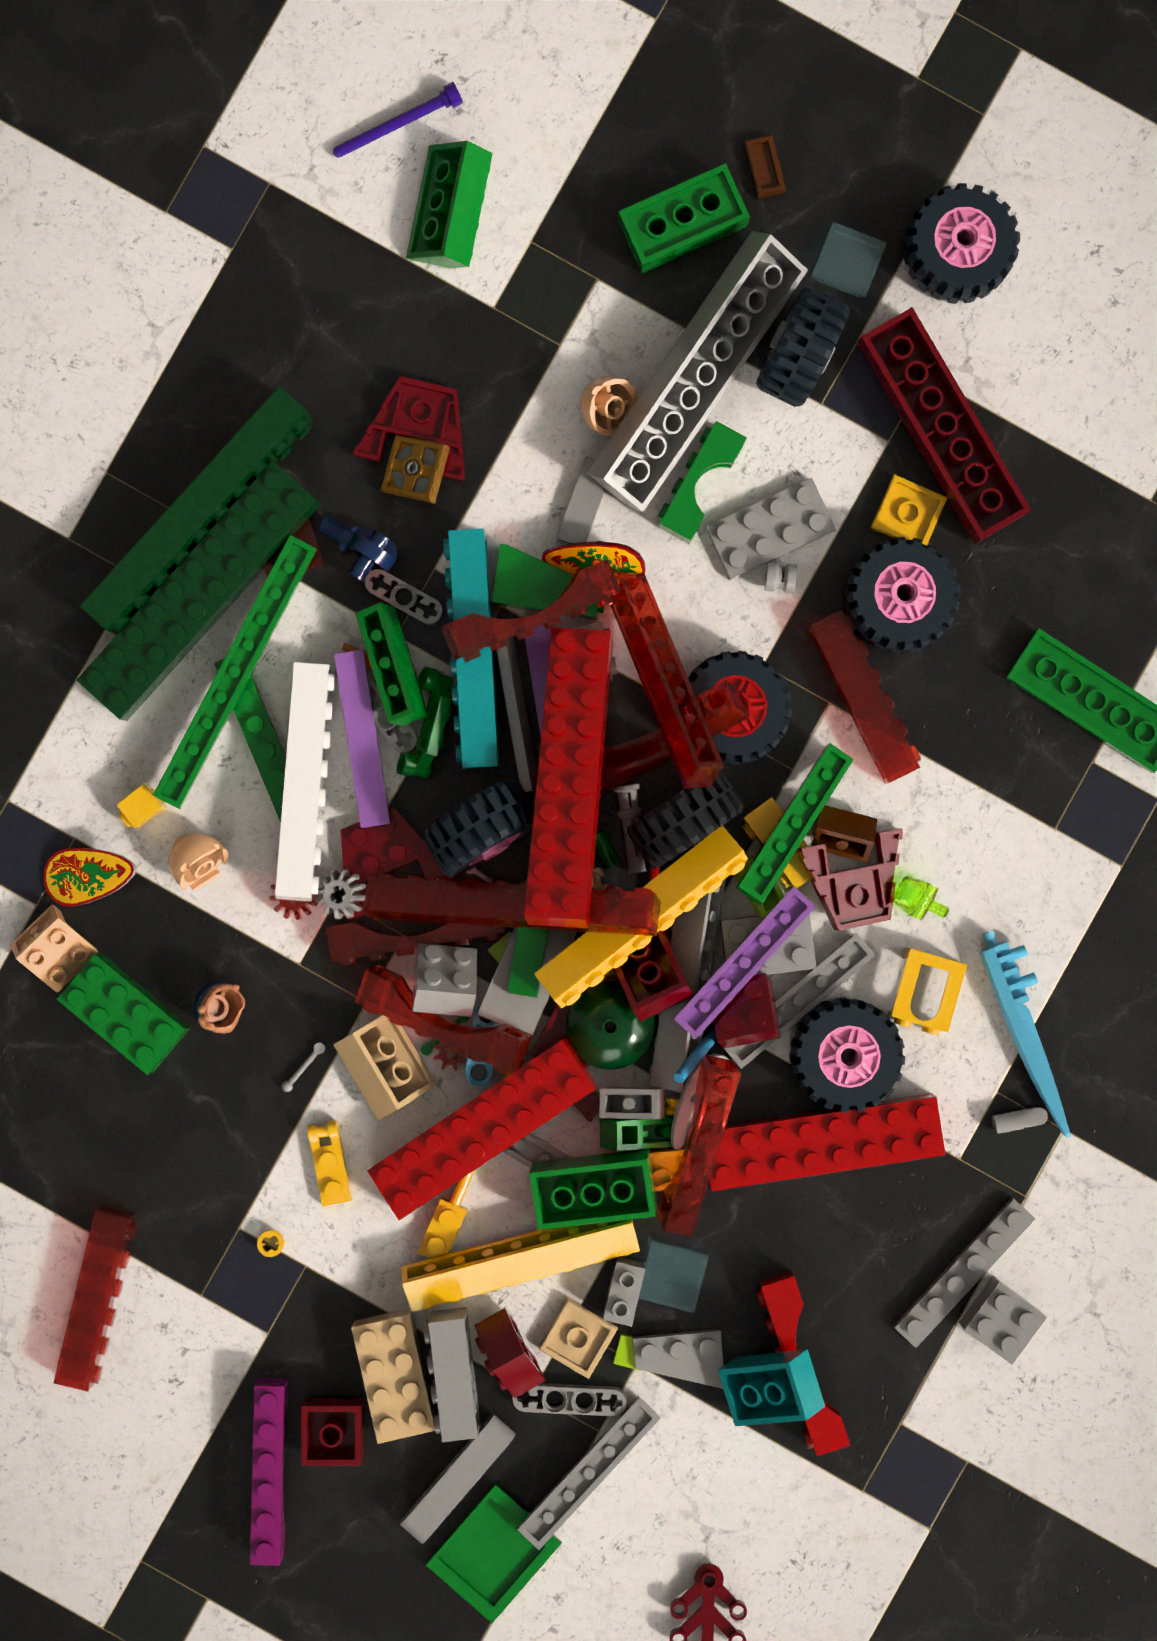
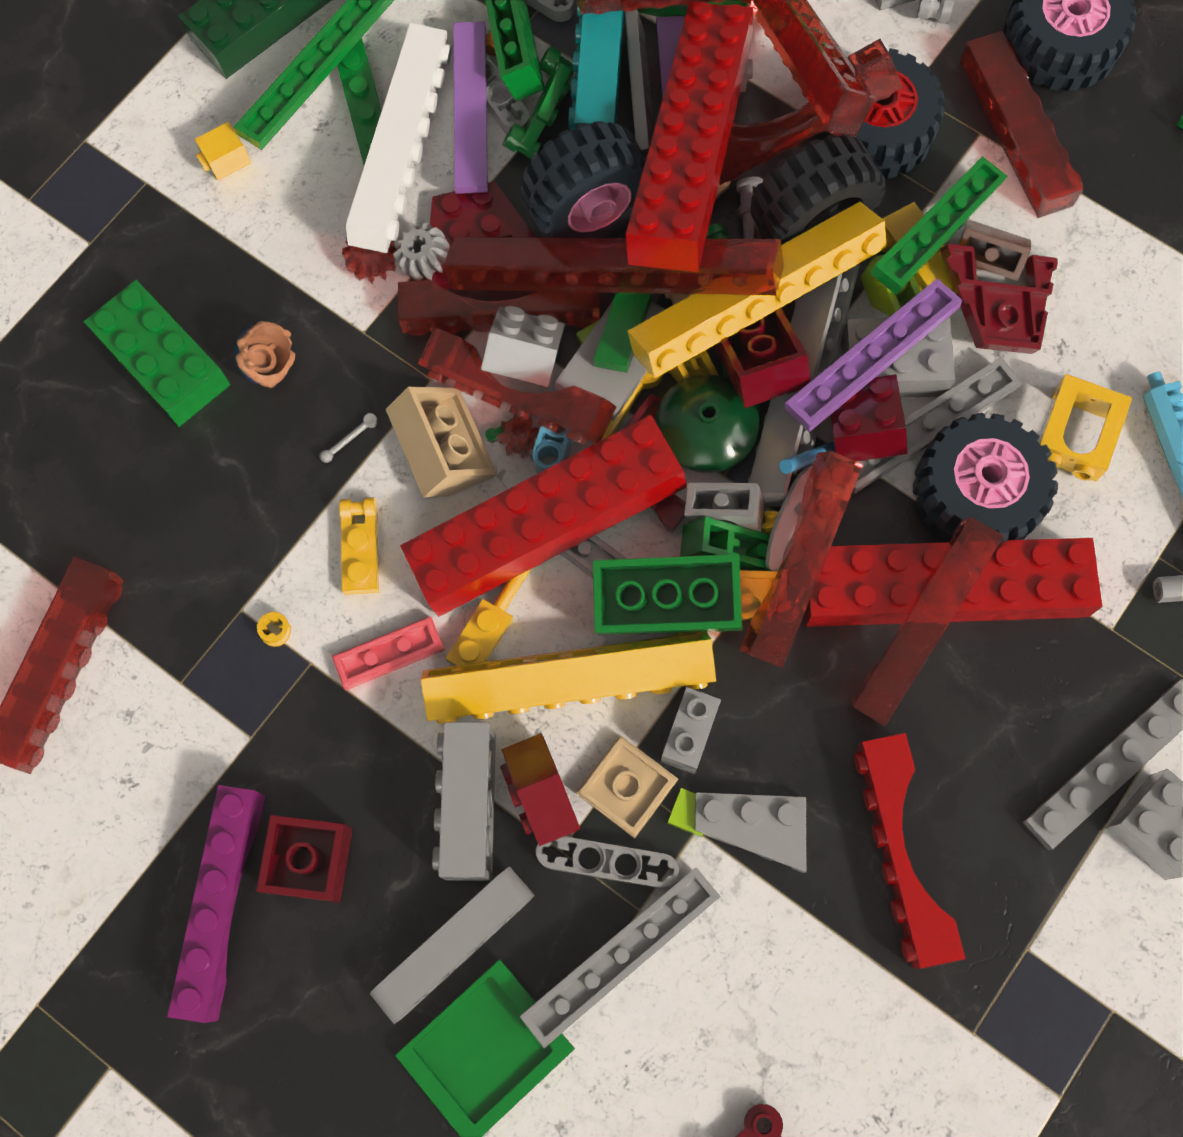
camera: 10 degrees right, 15 degrees down
light nougat bracket [10,904,98,992] -> none
shield [43,848,136,907] -> none
light nougat cylinder [168,832,229,890] -> none
tan brick [351,1308,436,1444] -> none
clear light blue tile [638,1240,709,1313] -> none
teal brick [718,1349,825,1426] -> none
clear neon green piece [893,876,949,920] -> none
none -> coral tile [332,616,445,691]
none -> clear red arch [850,517,1004,726]

